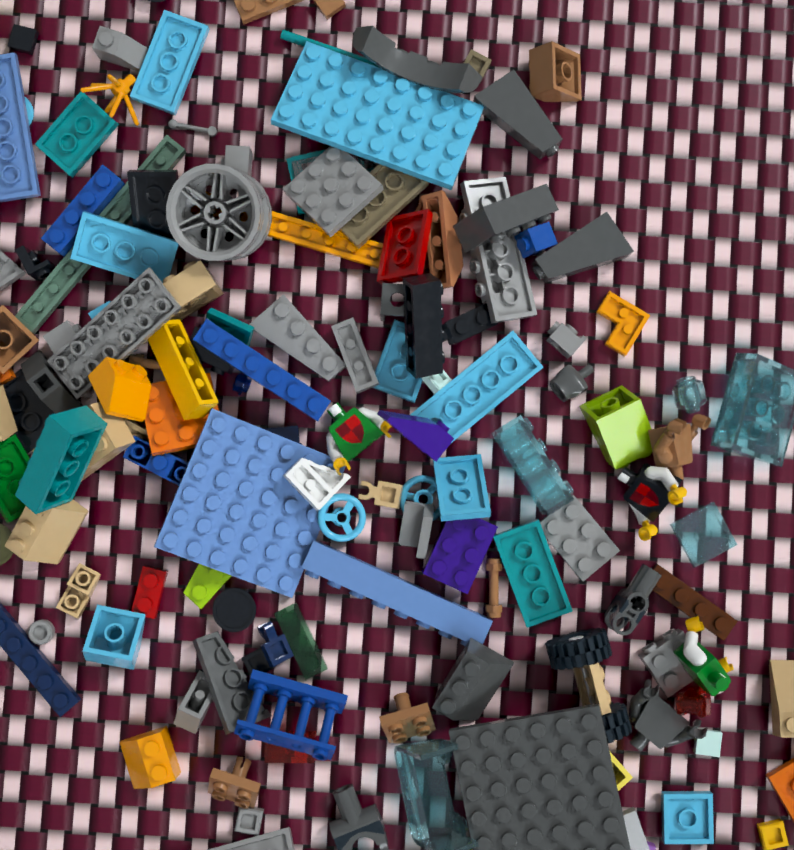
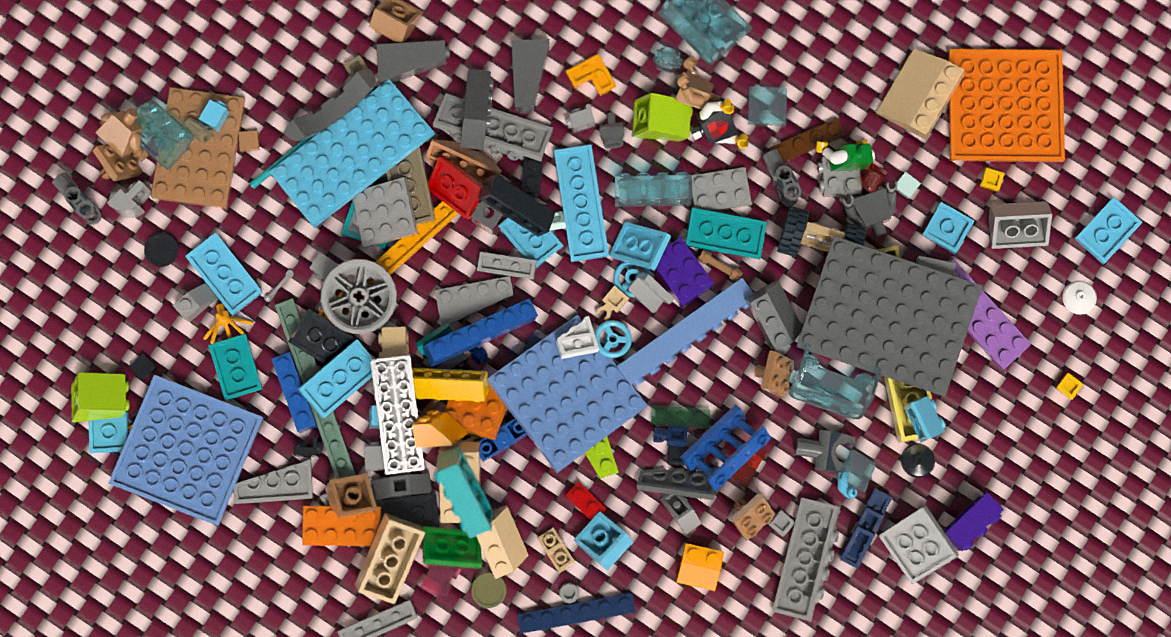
camera: 60 degrees left, 5 degrees down
black piece [212,588,256,632] -> none
torso [326,402,392,475] -> none
dark purple slope [377,410,454,462] -> none
blue brick [514,222,558,259] -> none

